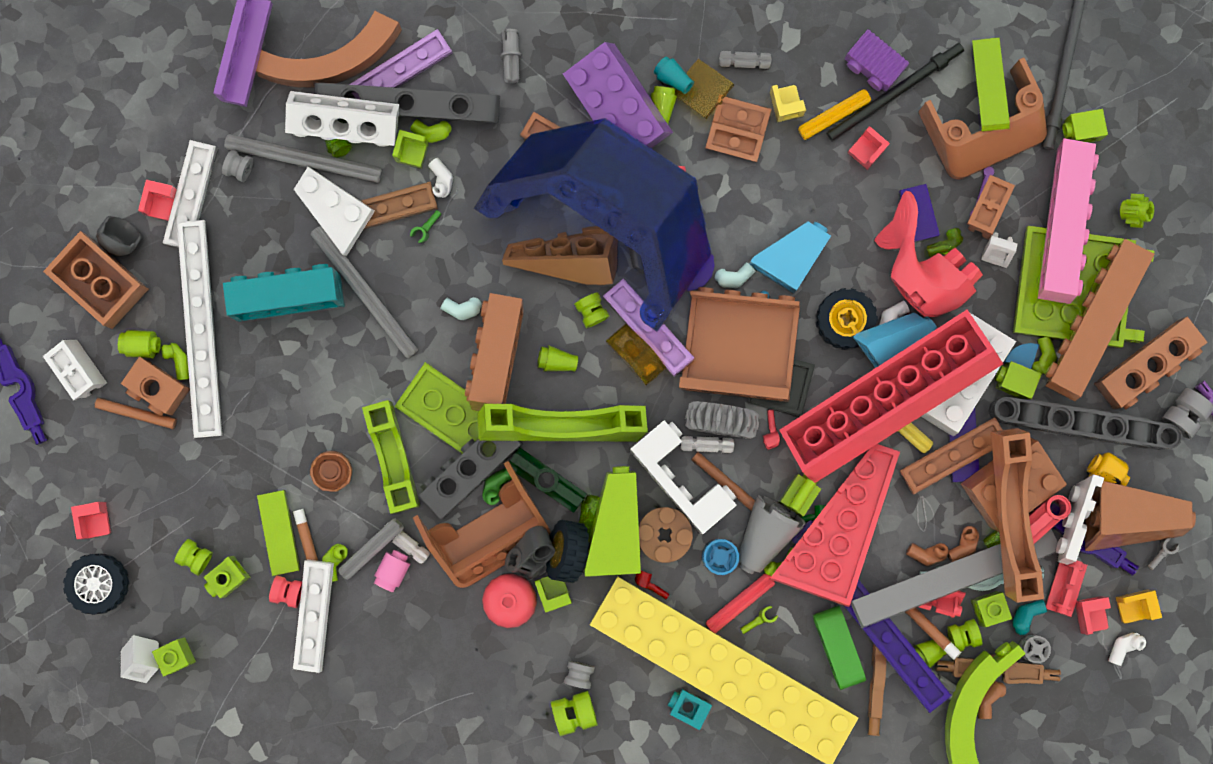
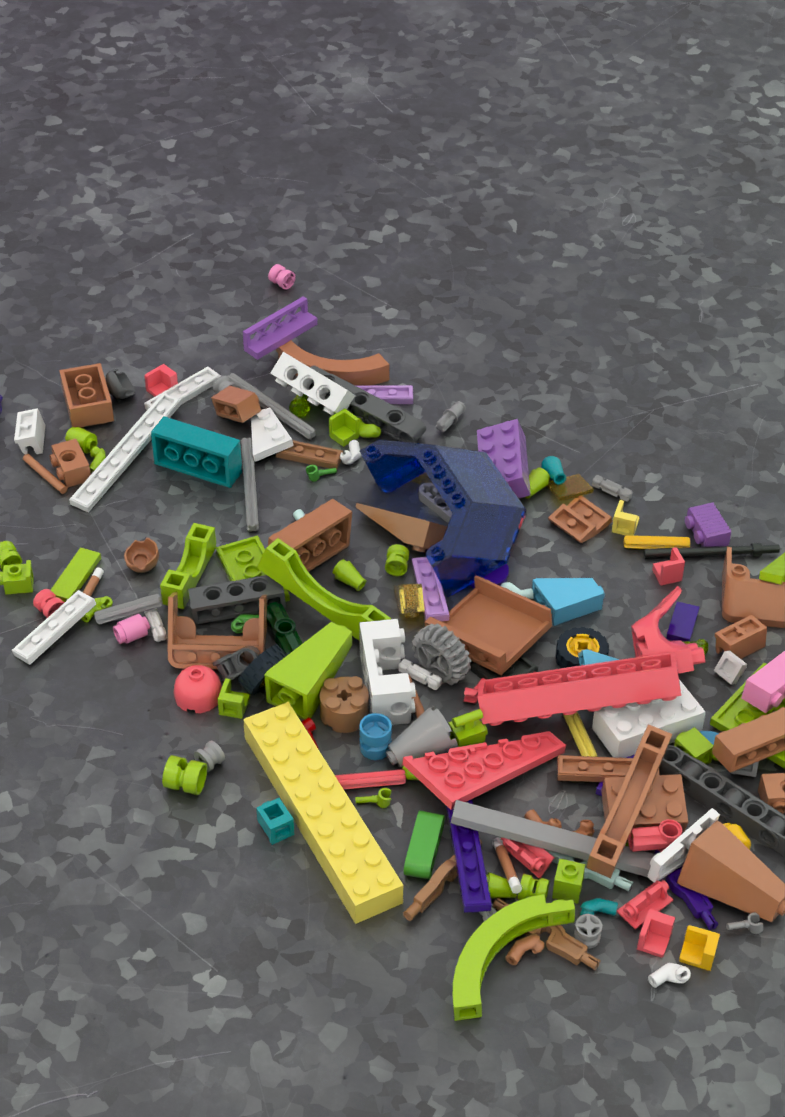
camera: 30 degrees right, 40 degrees down
none -> nougat brick [211,386,261,423]

